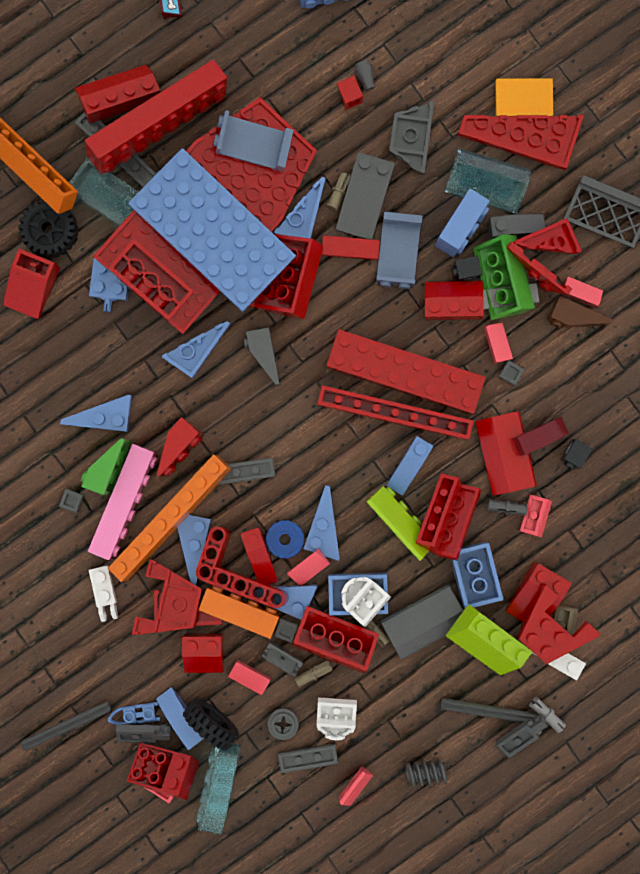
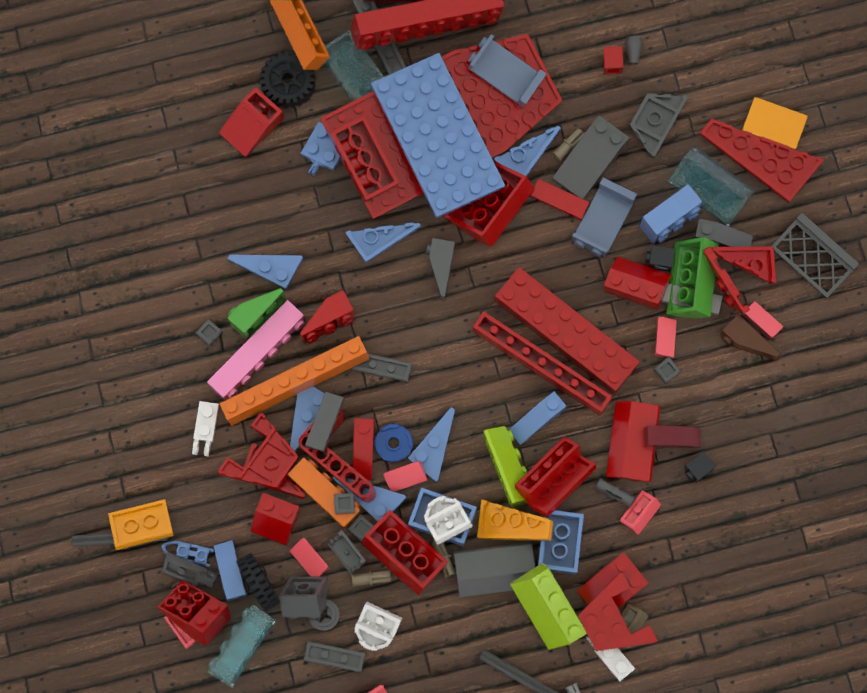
camera: 20 degrees right, 10 degrees down
none -> light orange tile [108,499,174,550]
none -> dark grey slope [279,577,328,619]
none -> dark grey tile [305,392,345,452]
none -> dark grey tile [334,493,355,515]
none -> light orange wing [477,499,553,541]

